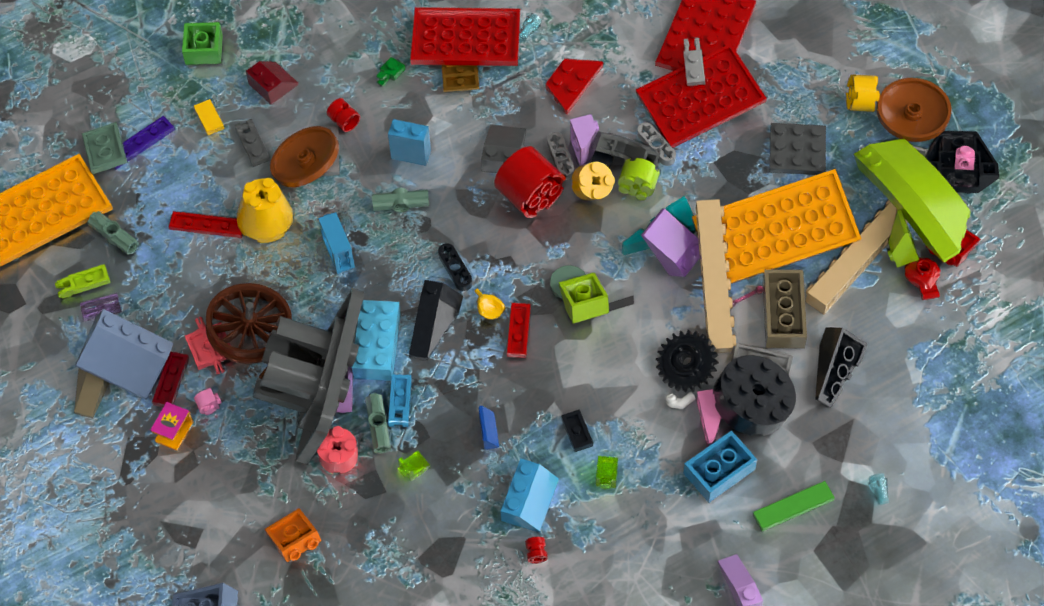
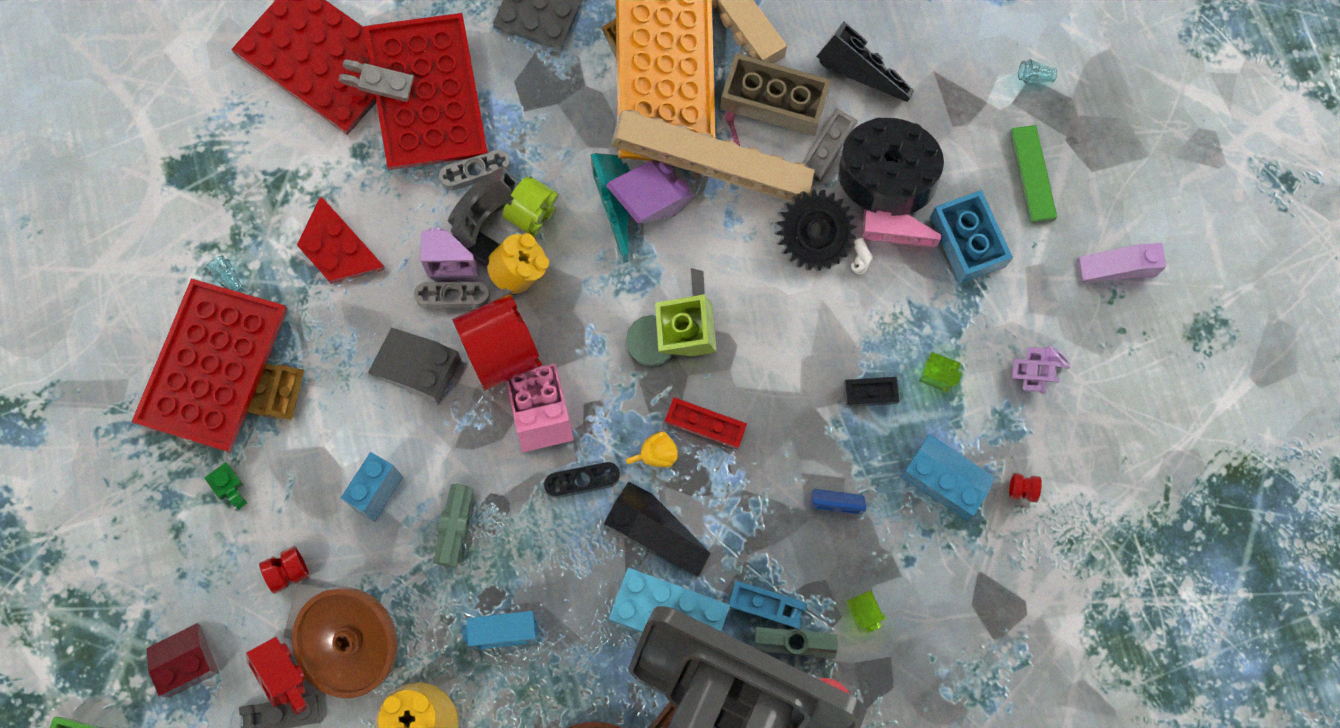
camera: 80 degrees left, 15 degrees up
none -> red hinge [246,637,306,715]
none -> bright pink slope [507,363,574,453]
none -> lavender piece [1012,346,1071,394]

